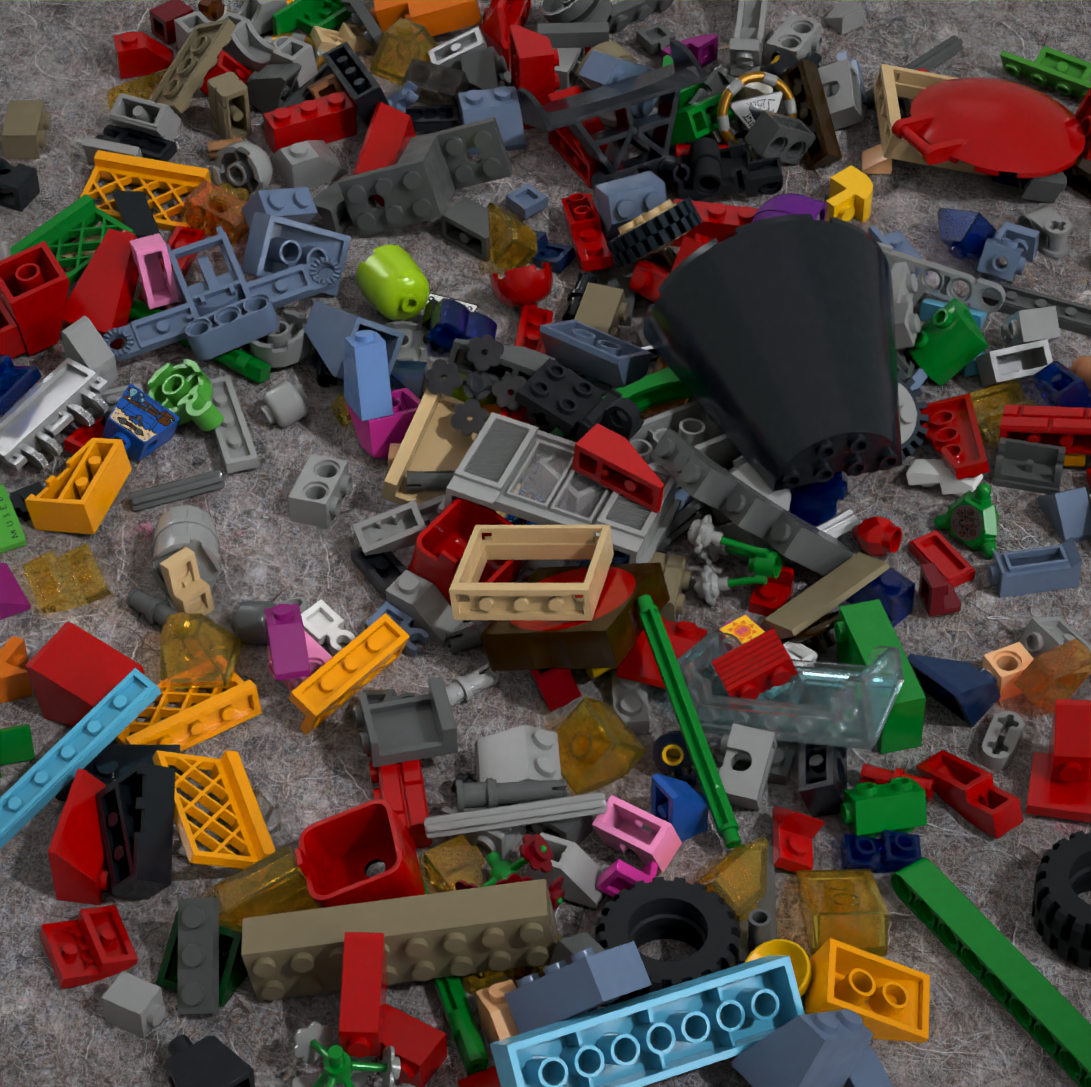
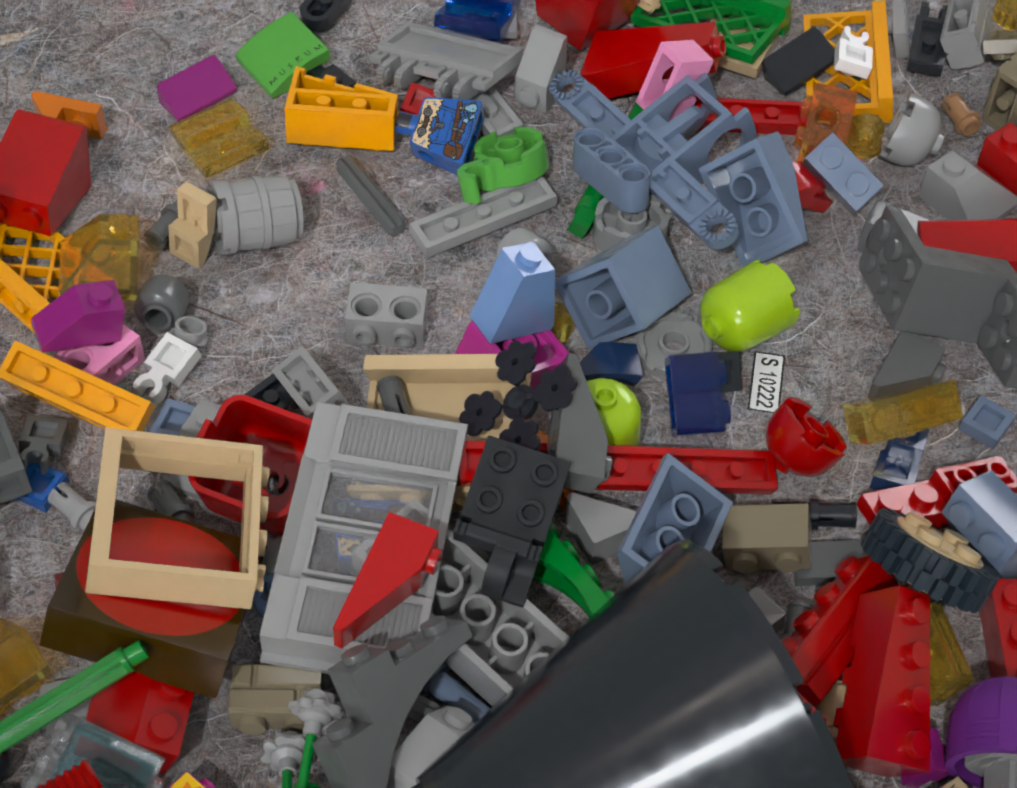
camera: 75 degrees right, 10 degrees up
none -> white plate [834,26,873,79]

